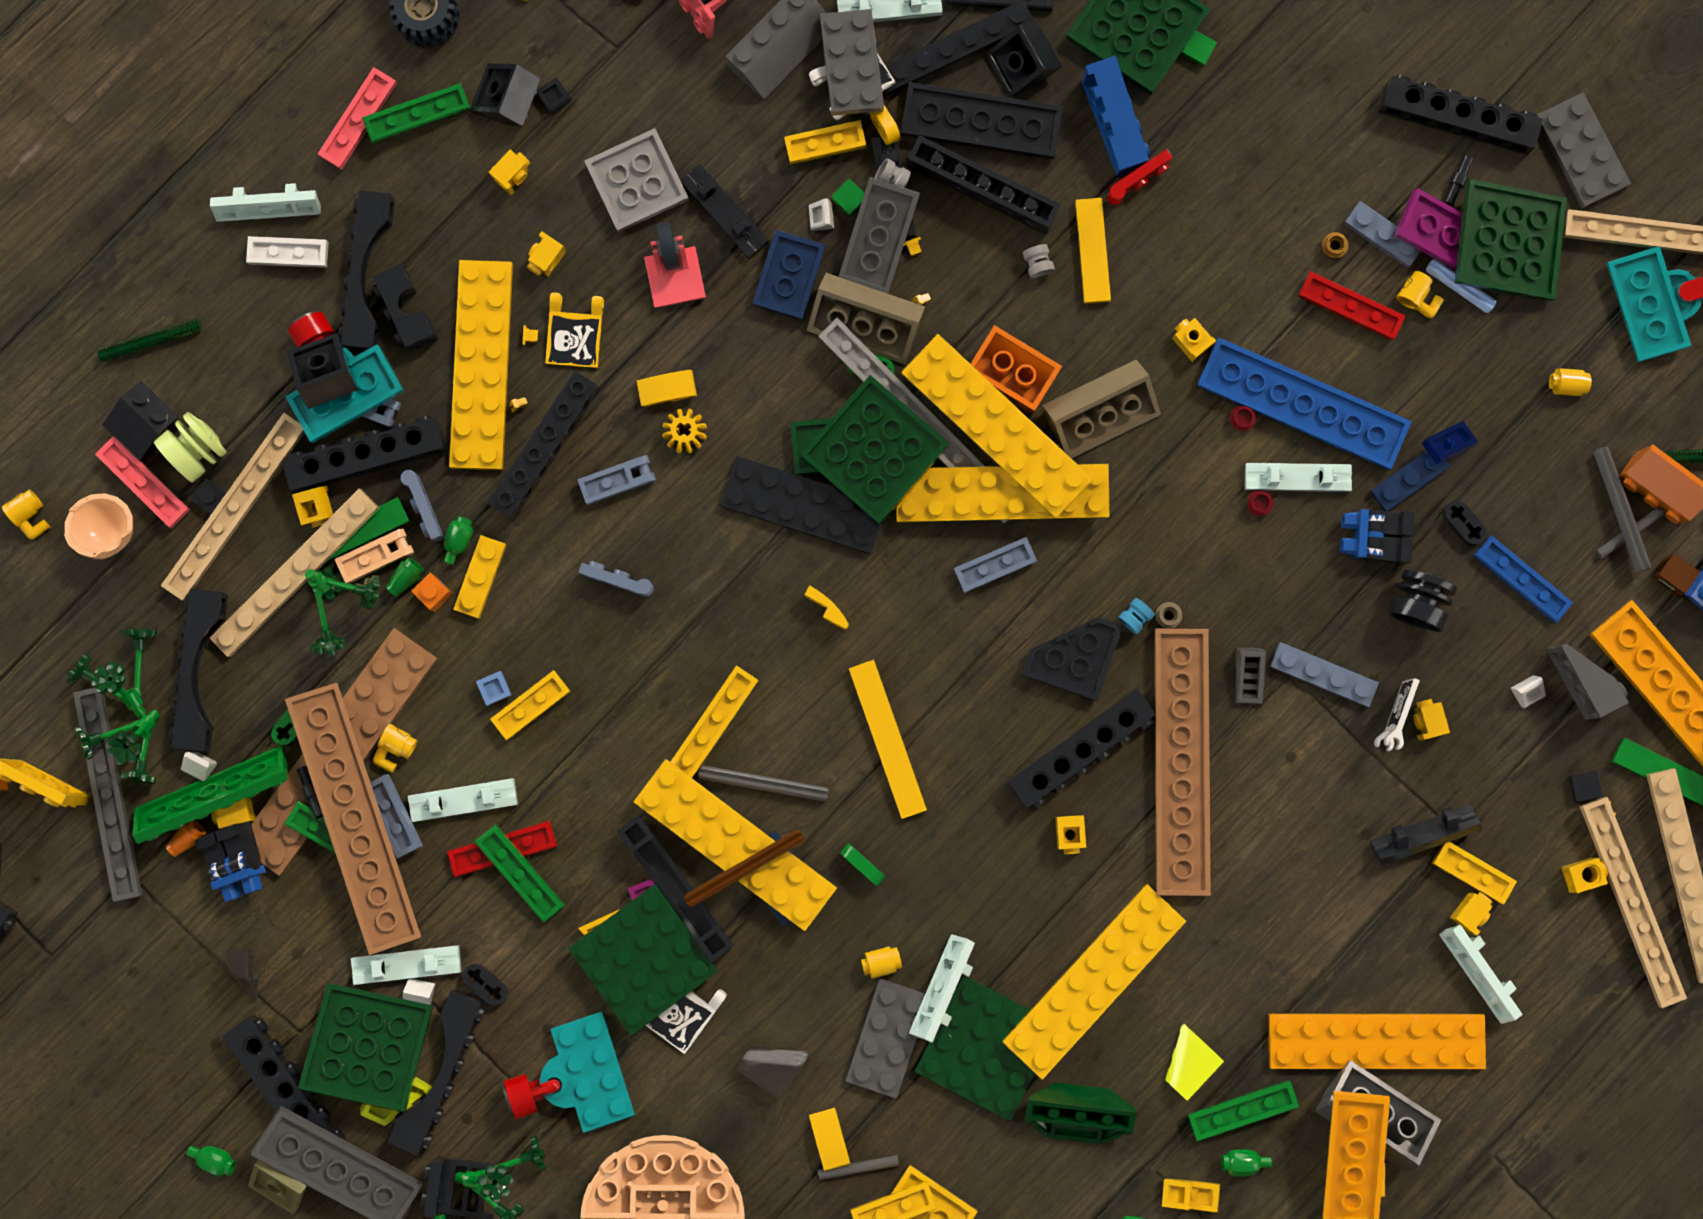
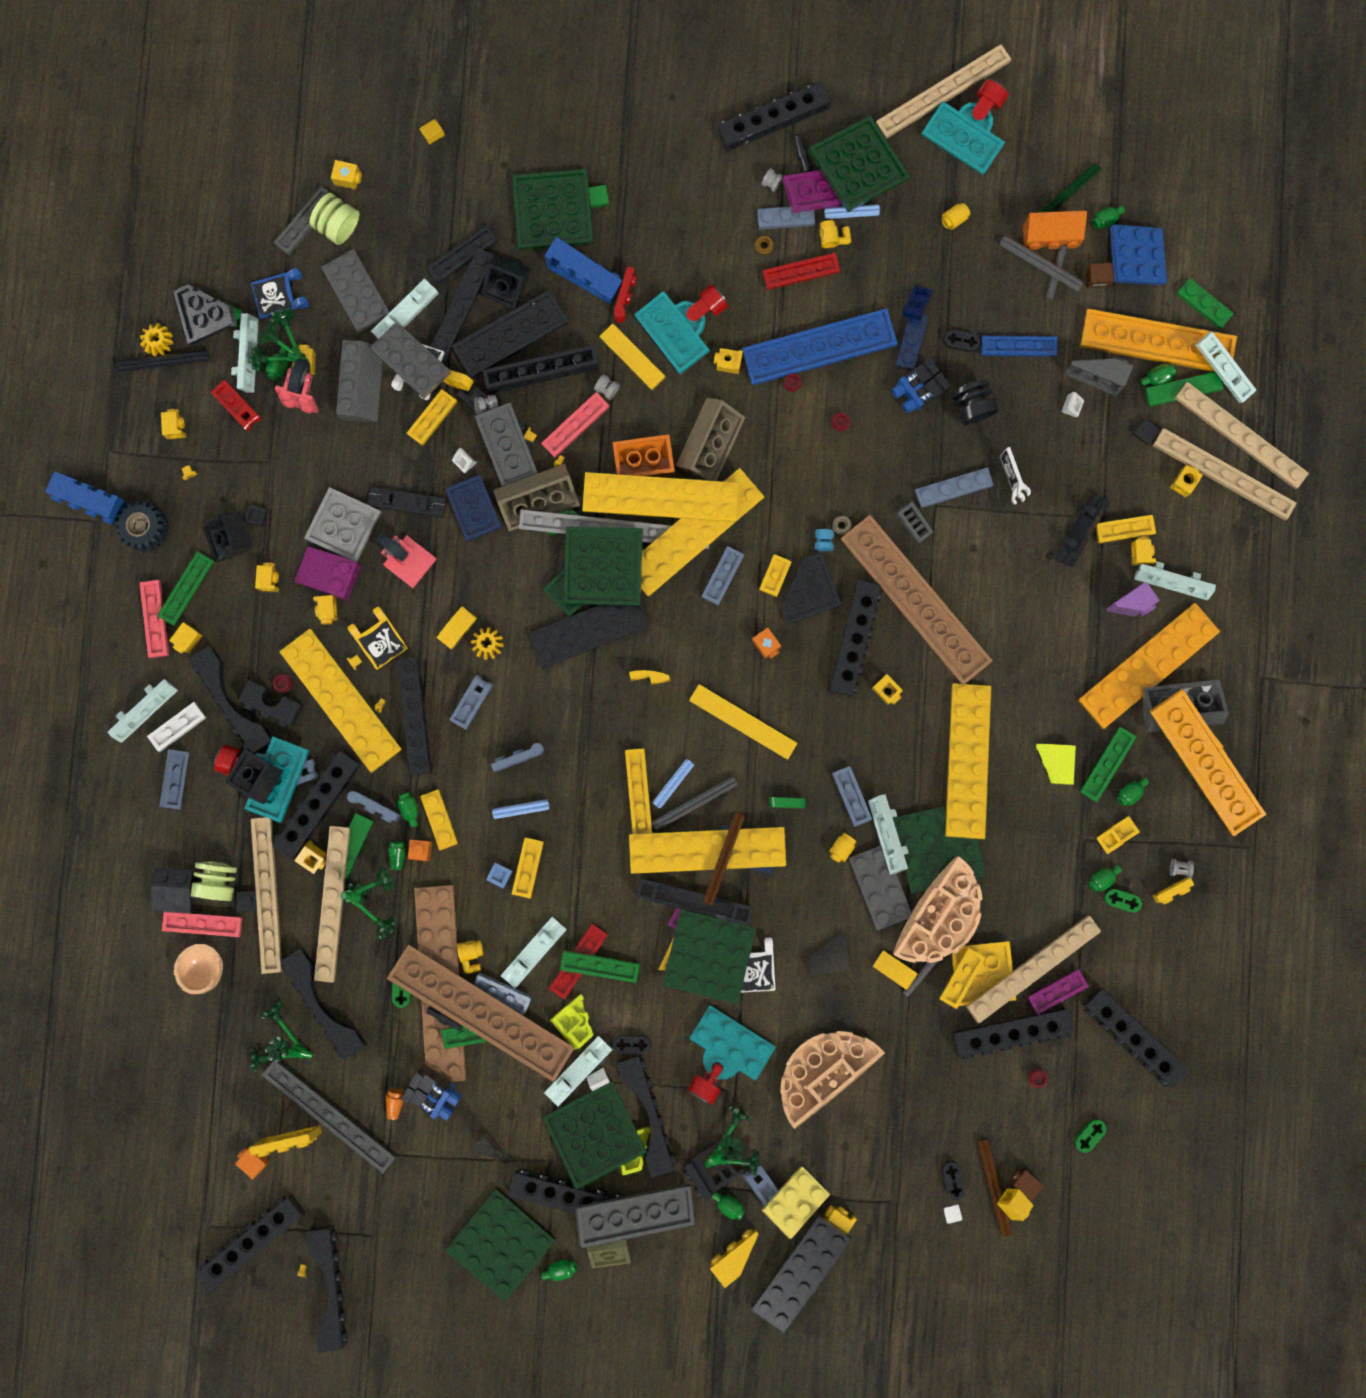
camera: 35 degrees left, 0 degrees up
yellow piece [2,489,50,540] -> none
dark green plant [74,710,160,784] -> none
dark green axle [97,317,202,362] -> none
green plate [133,745,288,844] -> none
white slope [181,751,217,781] -> none
yellow brick [211,798,256,829] -> none
light nougat plate [335,529,414,584] -> none
green tile [831,179,864,216] -> none
dark green wedge [1025,1082,1137,1144] -> none
light aqua hinge [1245,463,1352,492] -> none
yellow brick [1413,699,1450,741] -> none
dark grey plate [1536,92,1631,208] -> none
none -> sand blue plate [159,750,189,809]
none -> yellow brick [169,622,203,654]
none -> dark red plate [273,674,292,693]
none -> magenta slope [294,547,361,601]
none -> dark green plate [445,1188,556,1302]
none -> light blue axle [492,800,549,819]
none -> coral plate [541,392,610,458]
none -> neon yellow slope [550,994,593,1050]
none -> teal plate [634,284,729,375]
none -> light blue axle [653,759,694,808]
none -> orange brick [752,628,781,659]
none -> yellow plate [759,554,792,597]
none -> light grey wheel [761,168,784,192]
none -> sand blue plate [832,766,872,827]
none -> light nougat brick [893,856,982,963]
none -> medium lavender slope [1106,582,1160,617]
none -> green plant [1140,363,1176,386]

